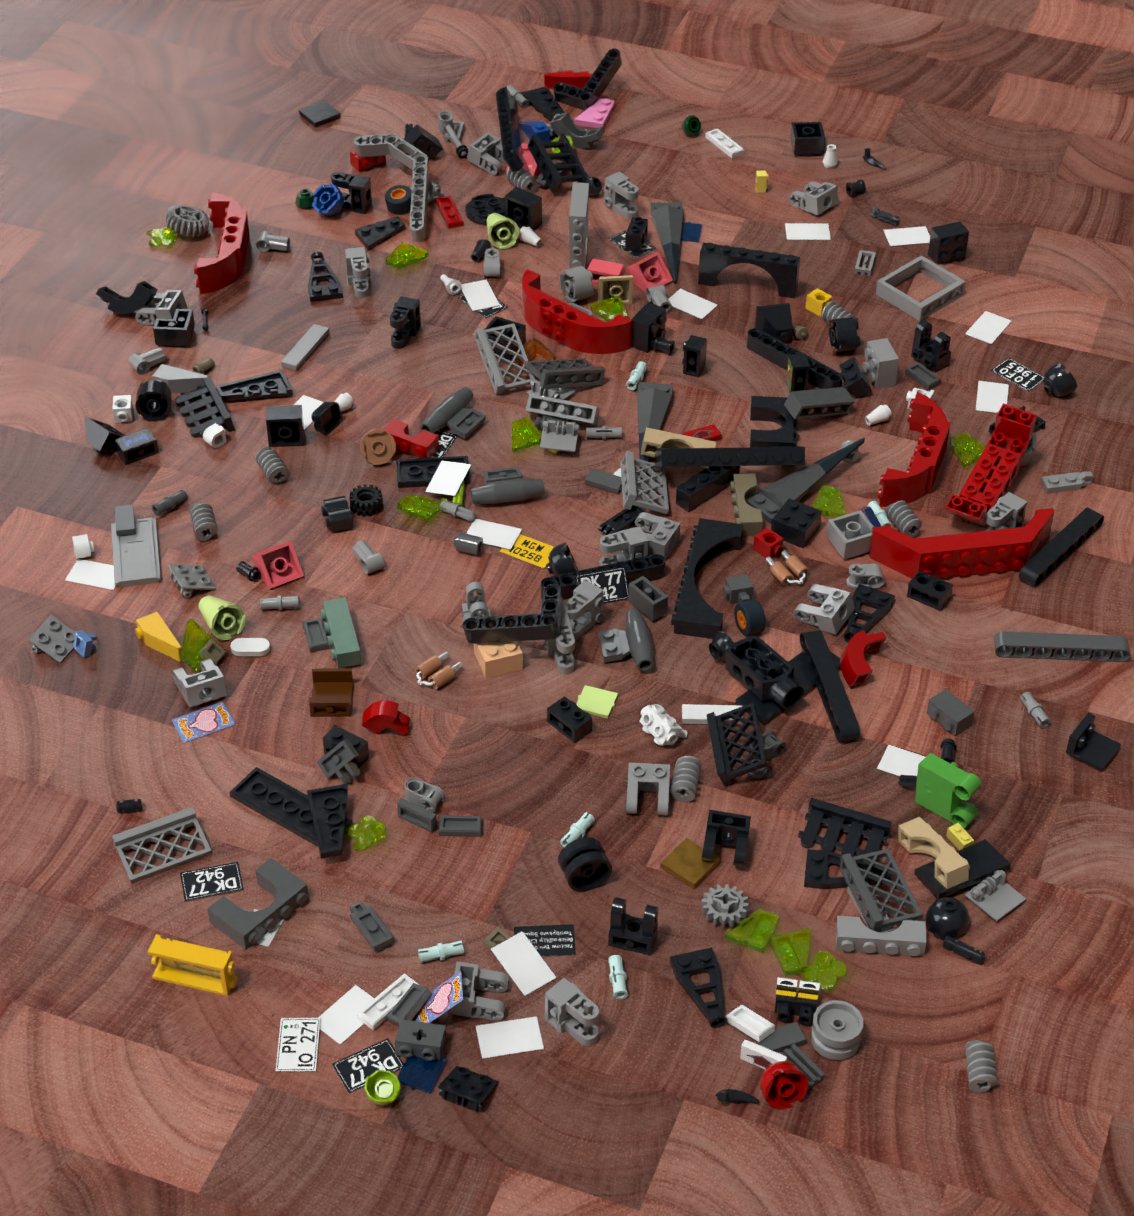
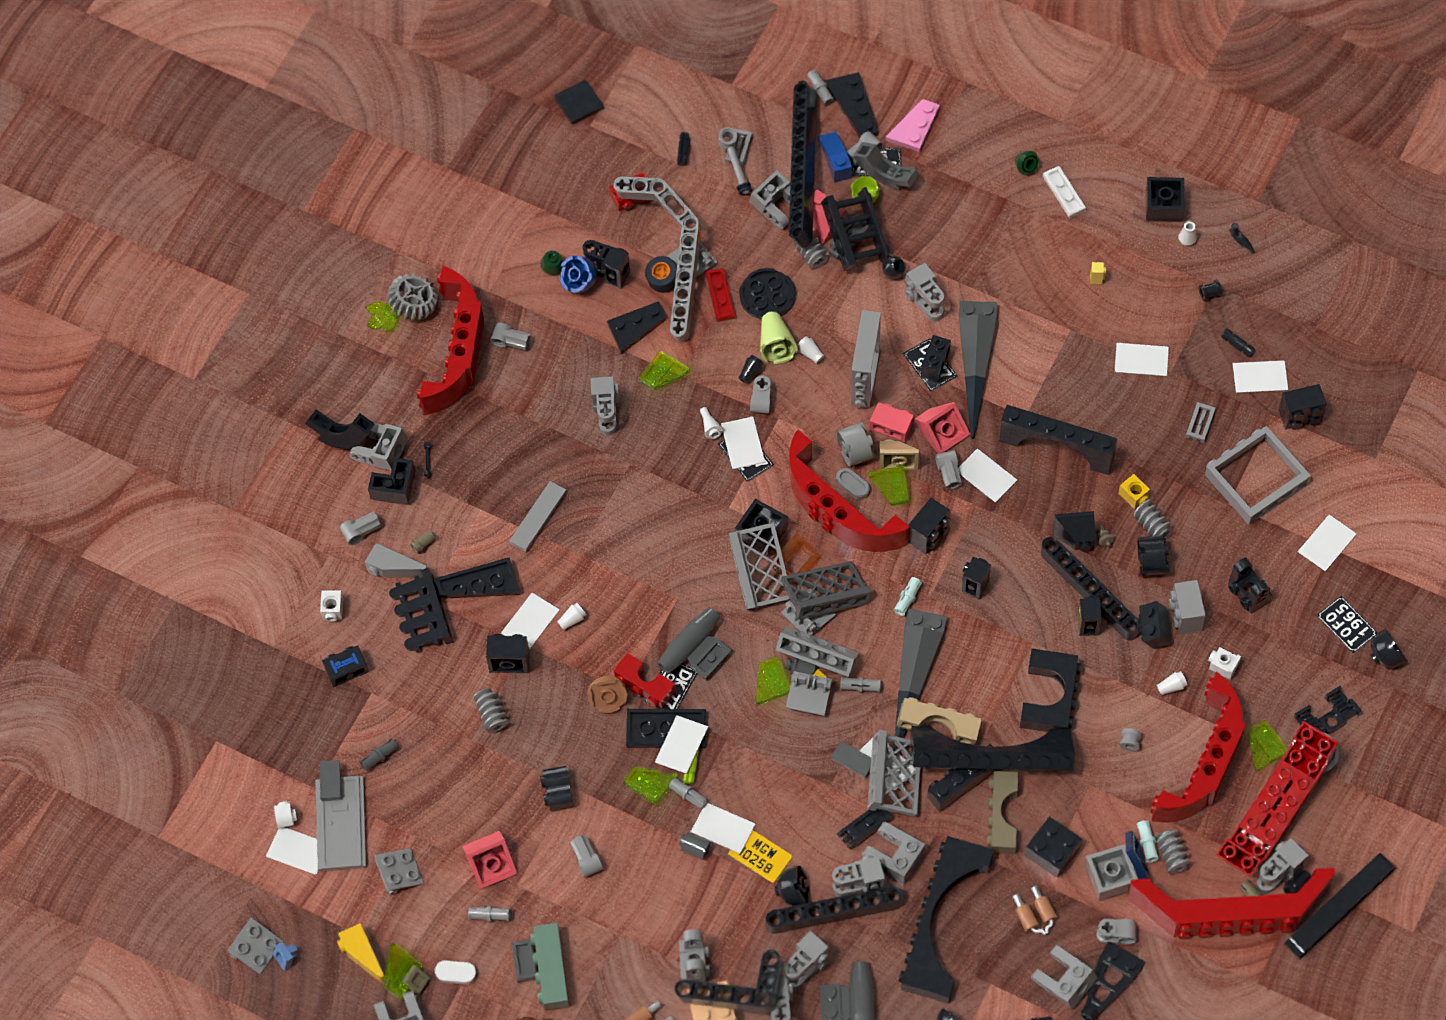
camera: 10 degrees right, 20 degrees up
slope [85,417,126,455] -> none
black brick [135,380,172,421] -> none
light grey piece [189,503,218,541] -> none
yellowish green cone [199,595,246,640] -> none
white plate [203,423,227,448] -> none
black pin [236,561,260,581] -> none
black plate [308,251,343,302] -> none
black piece [311,401,342,435] -> none
black tyre [349,484,383,517] -> none
black brick [390,296,421,349] -> none
black brick [404,124,443,159] -> none
dark grey plate [470,467,545,504] -> none
black brick [505,187,542,231] -> none
red slope [544,70,592,89] -> none
black beam [553,48,622,111] -> none
black sticker [575,566,629,604] -> none
dark grey brick [628,576,668,621] -> none
black bush [653,336,675,355] -> none
clear blue piece [680,222,702,242] -> none
red tile [682,424,722,441] -> none
dark grey brick [723,574,753,604] -> none
black wheel [734,599,766,636] -> none
dark grey plate [746,438,865,524] -> none
red brick [753,527,783,559] -> none
dark grey brick [784,387,855,419] -> none
light grey brick [788,181,838,215] -> none
clear neon green wing [812,485,846,518] -> none
dark grey tile [905,362,941,390] -> none
black brick [907,570,953,611] -> none
white sticker [976,381,1009,413] -> none
light grey hinge [1041,471,1093,494] -> none

